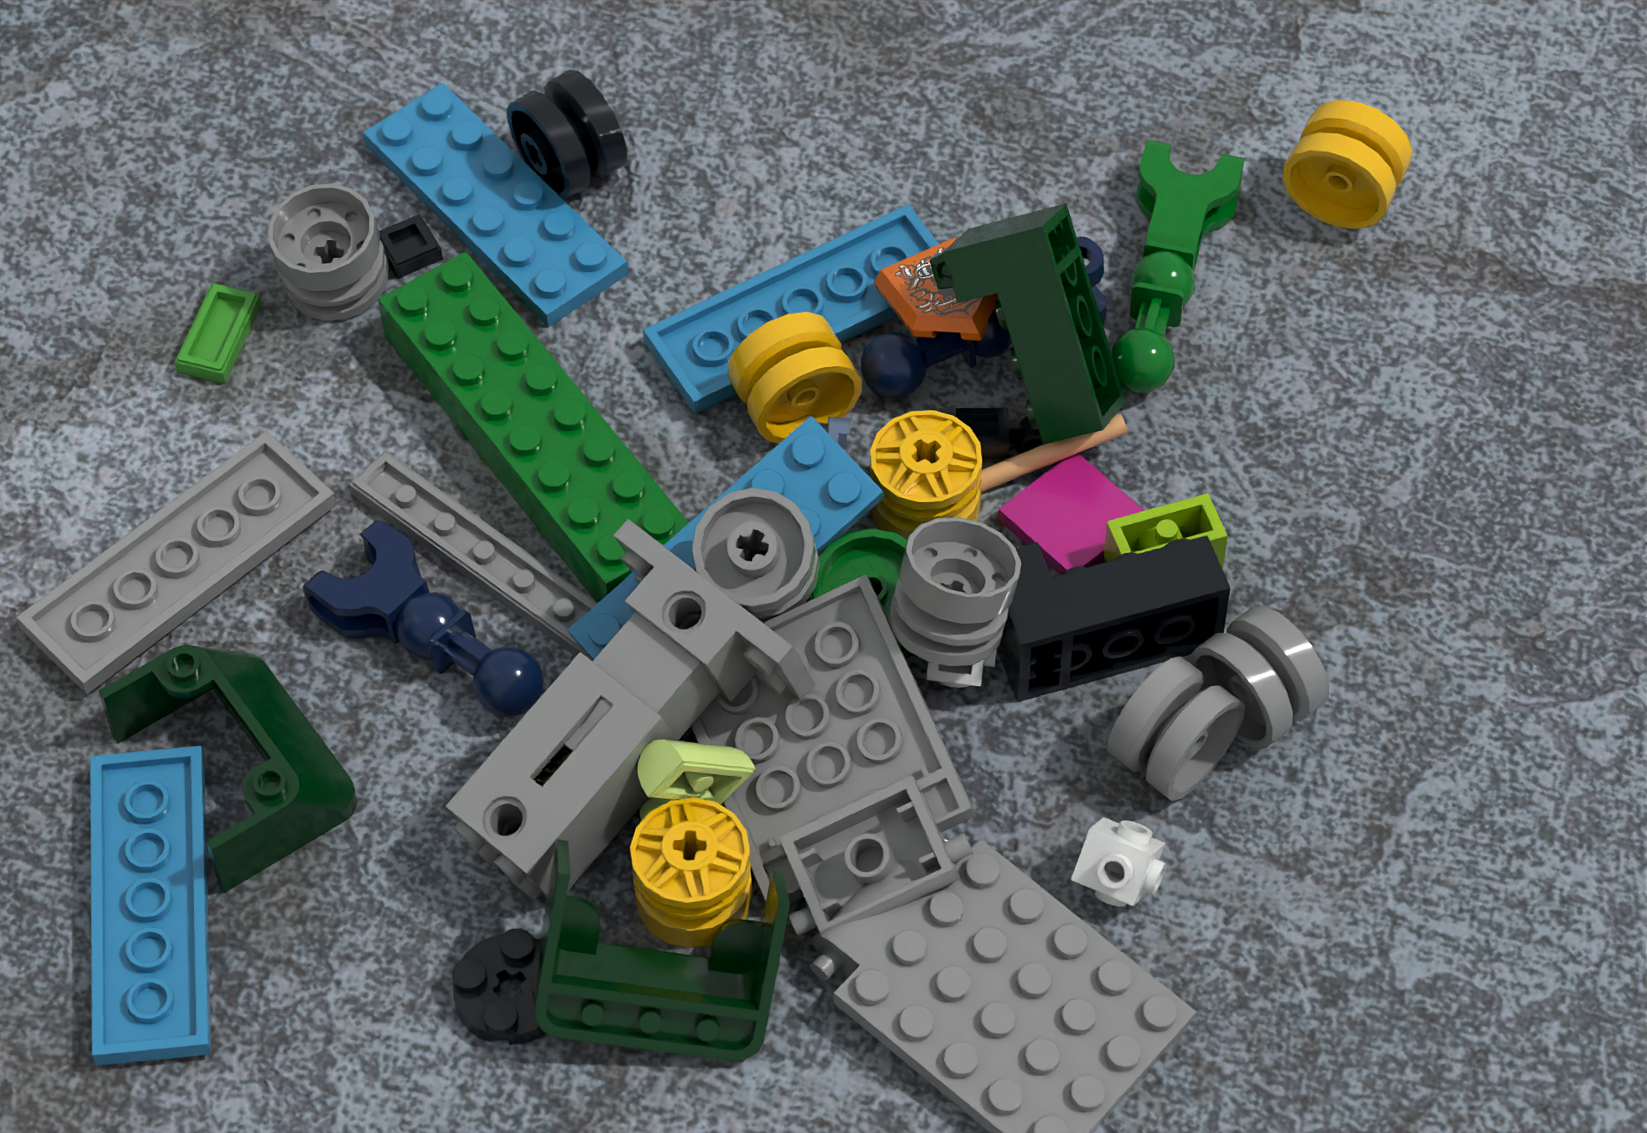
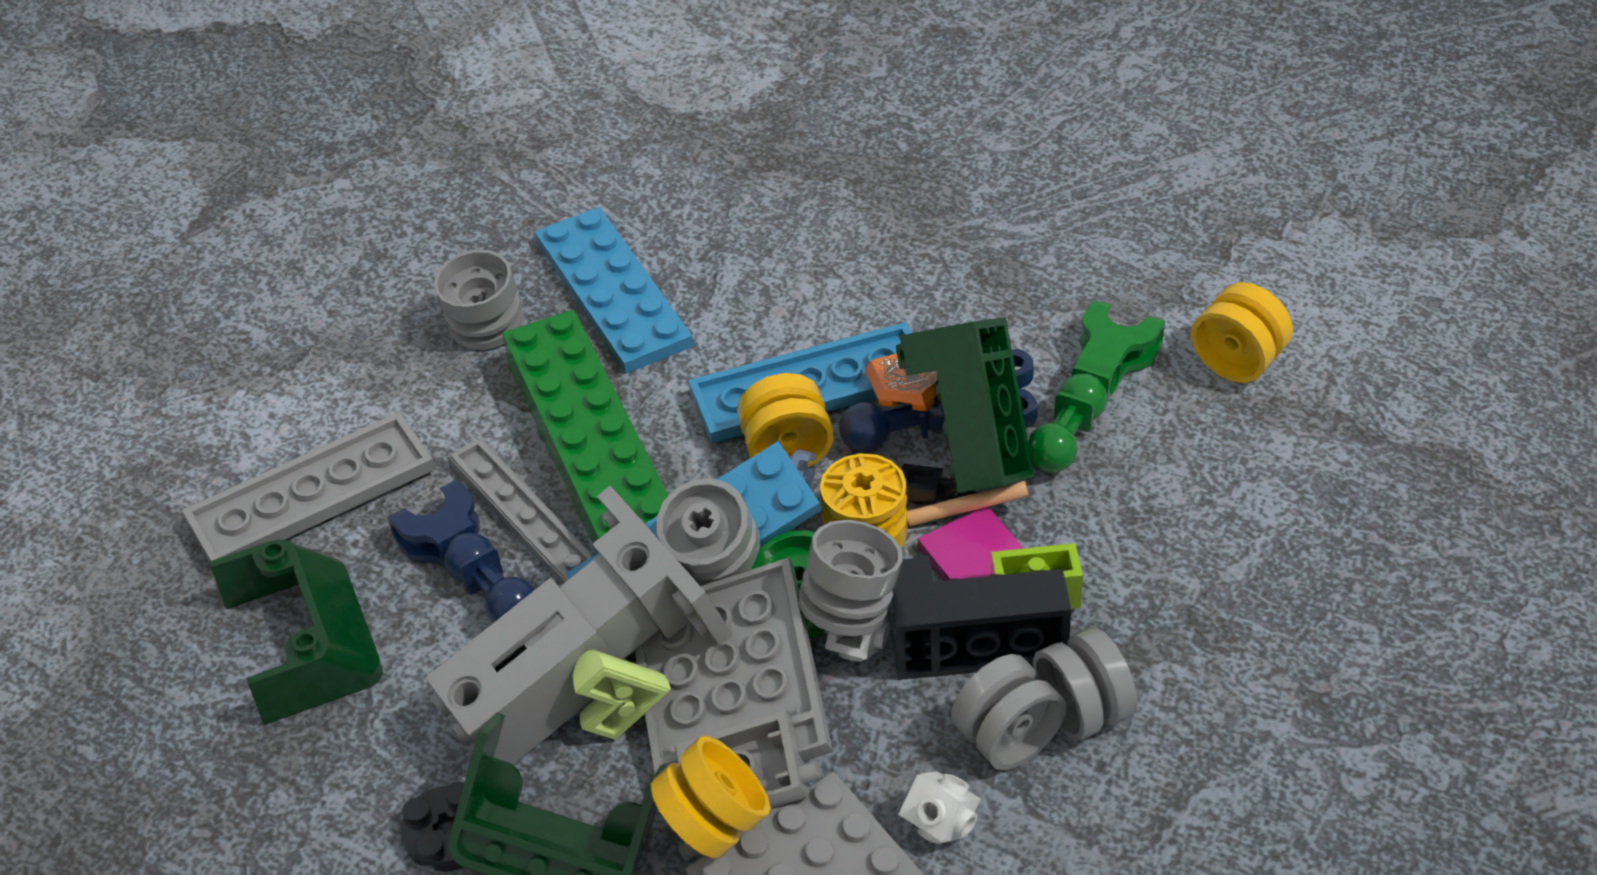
camera: 15 degrees right, 10 degrees down
dark azure plate [90,746,211,1066] -> none
bright green tile [174,283,262,384] -> none
black tile [379,214,443,279] -> none
black wheel [507,70,627,201] -> none
yellow wheel [630,797,752,948] -> none
none -> yellow wheel [651,736,771,858]

